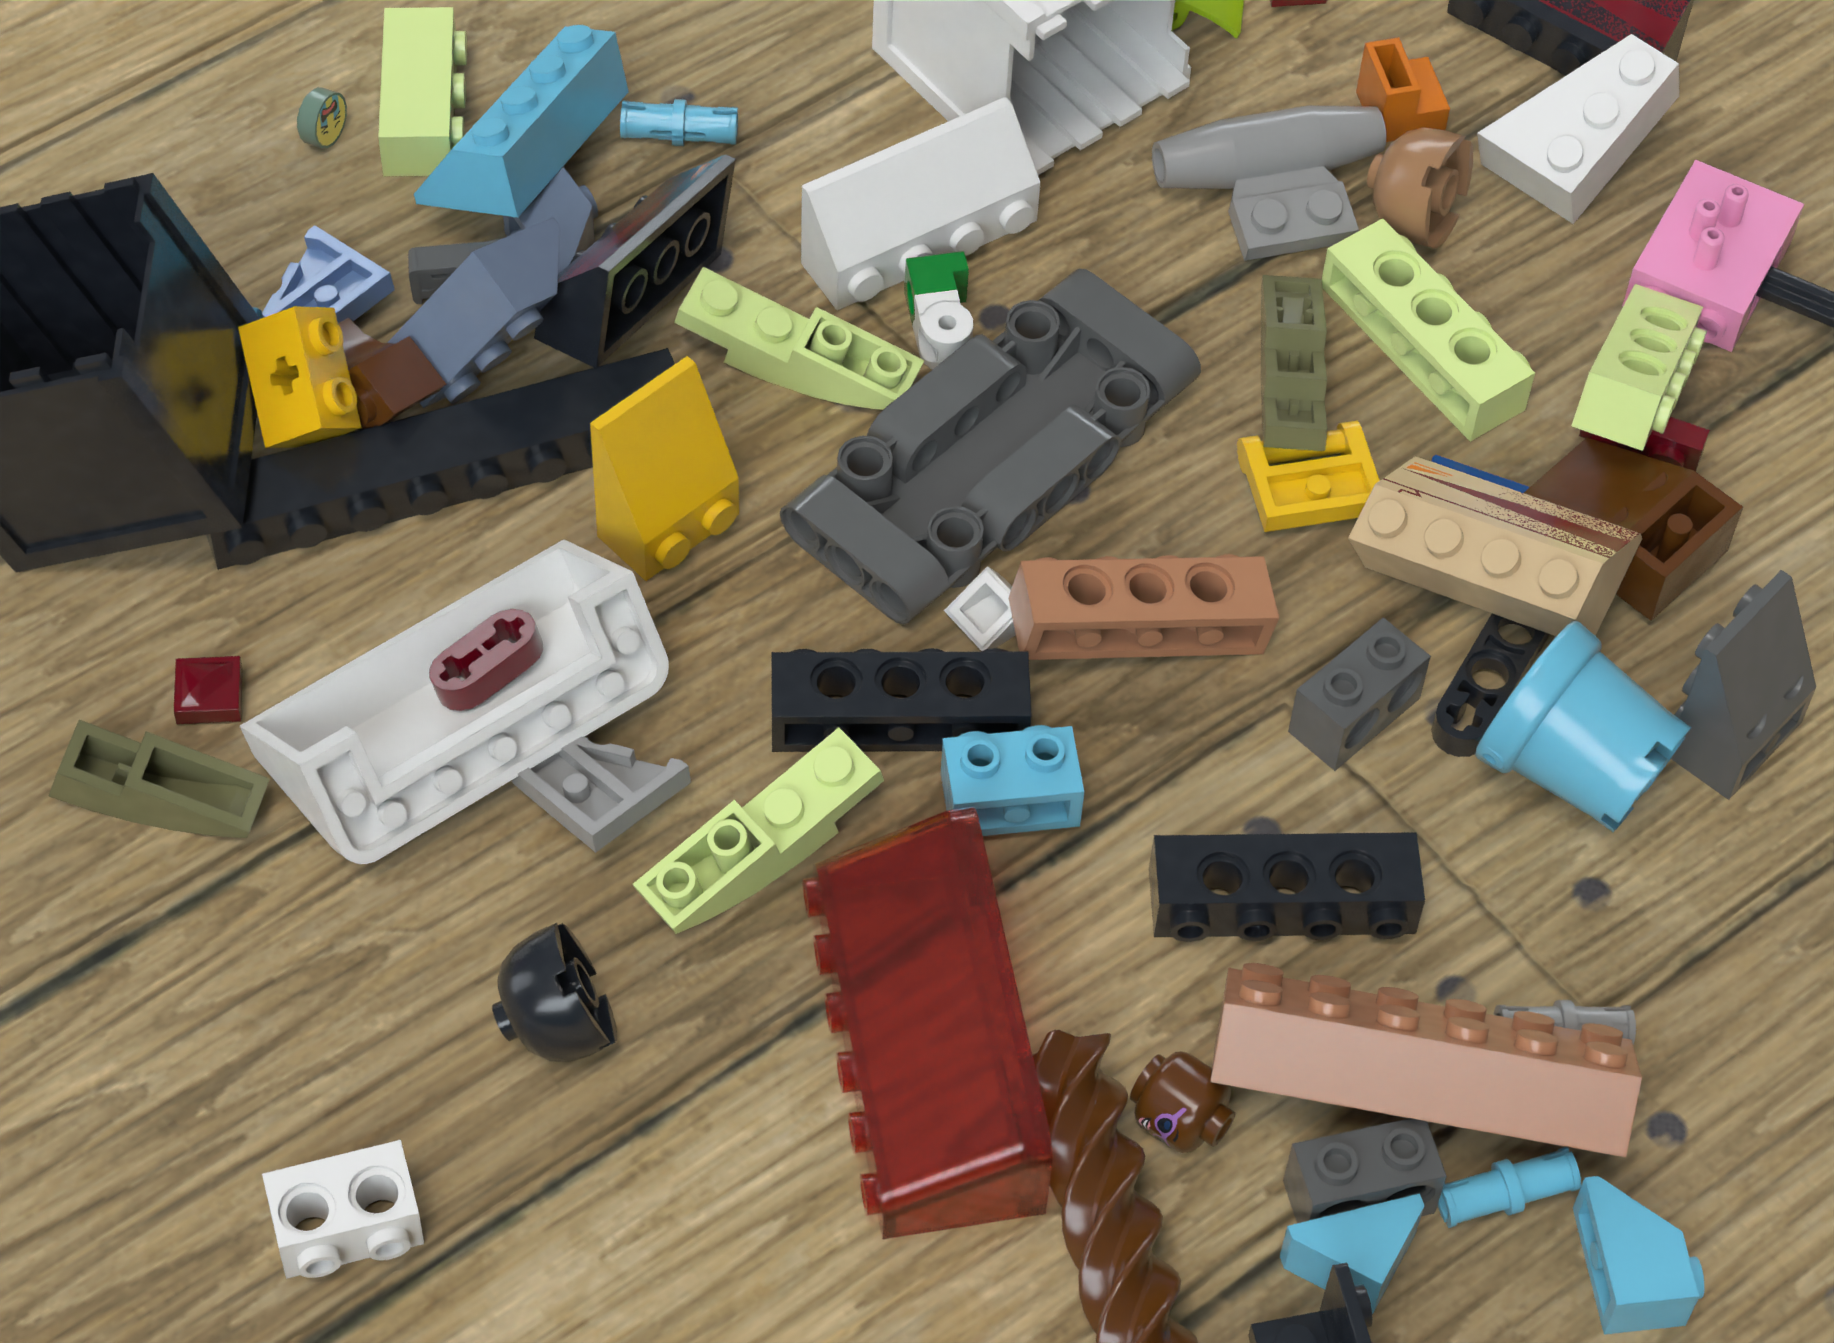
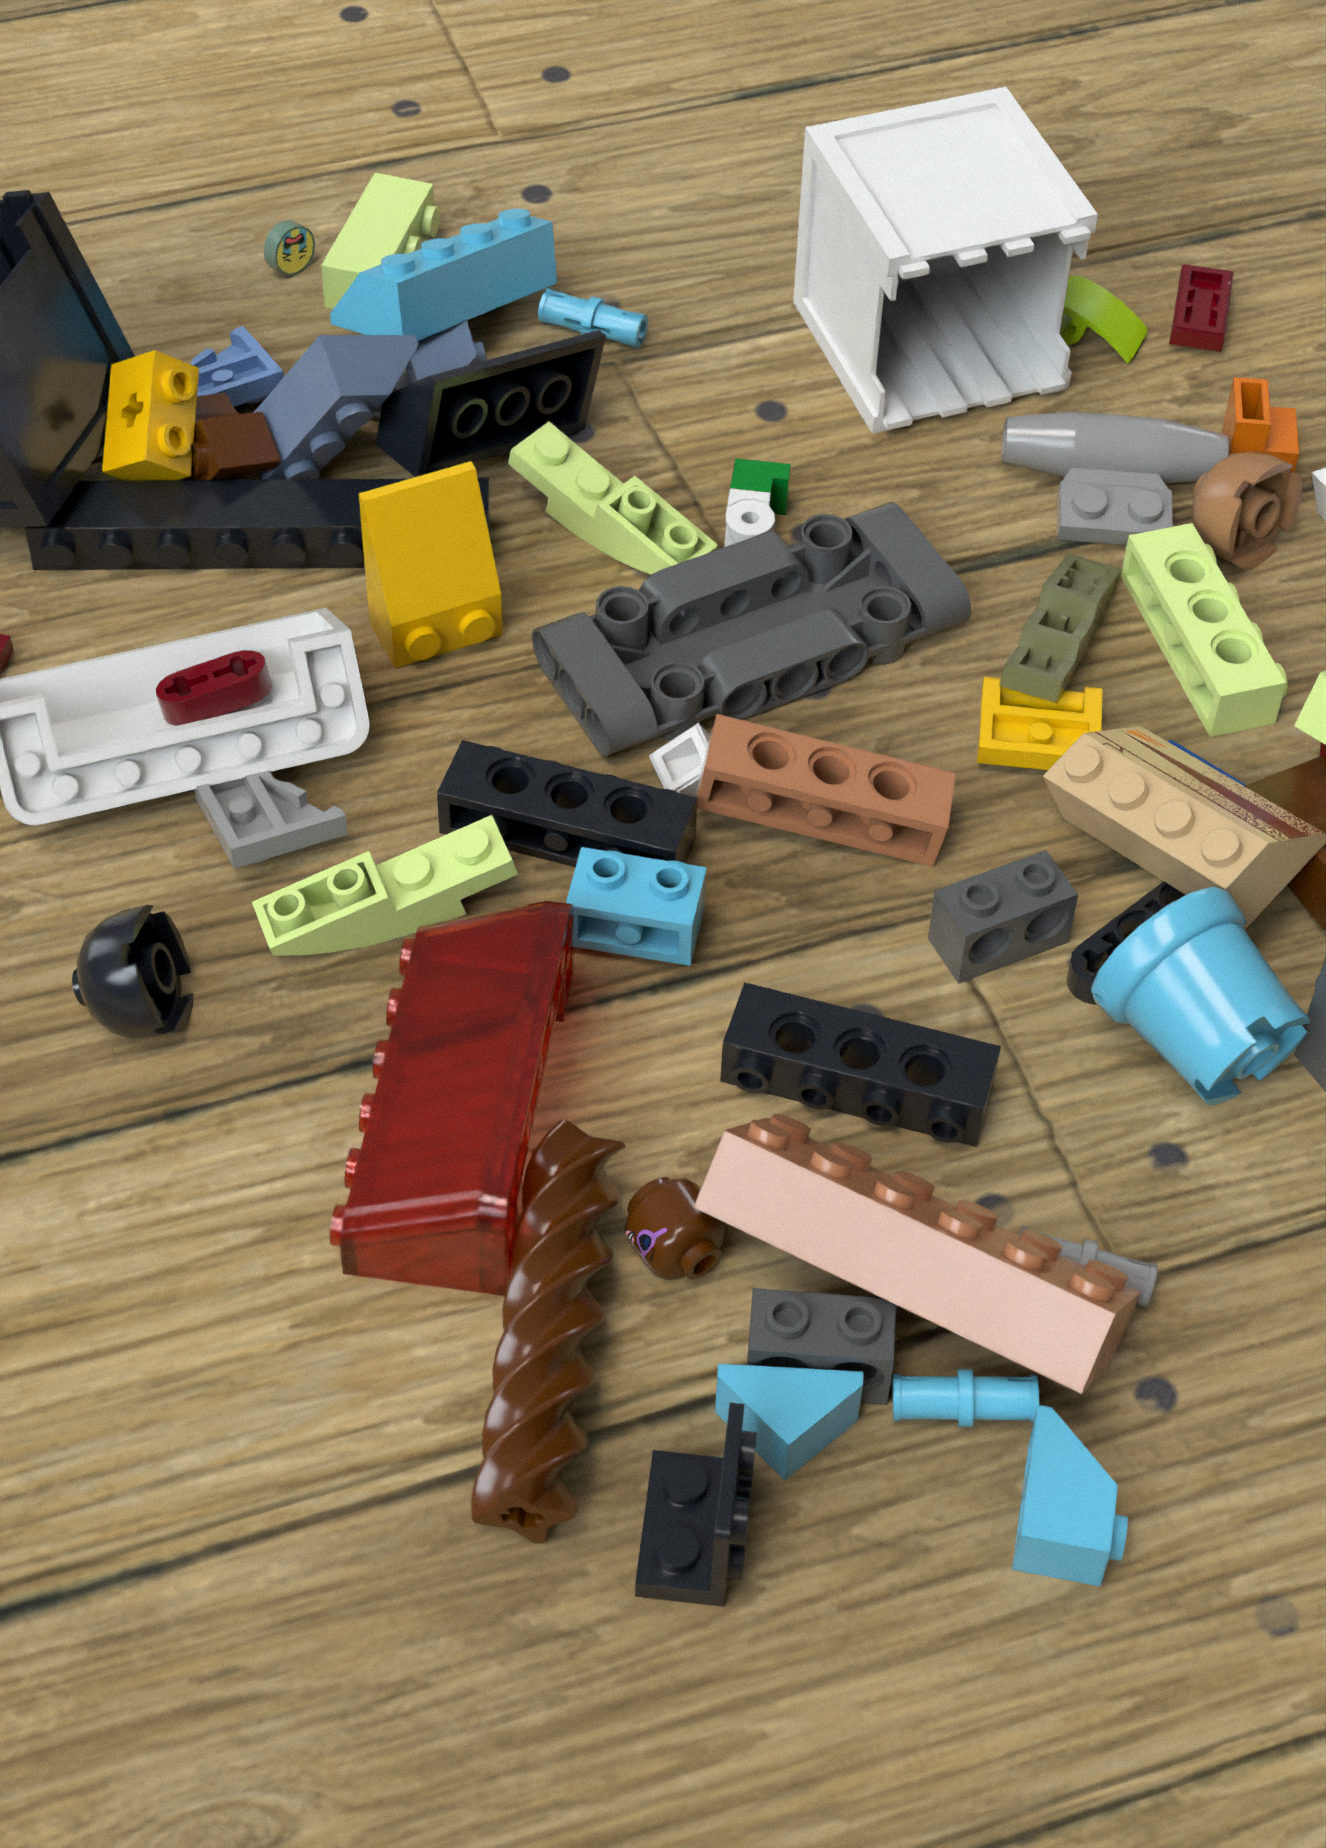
camera: 20 degrees right, 5 degrees down
white slope [801,96,1040,311] -> none

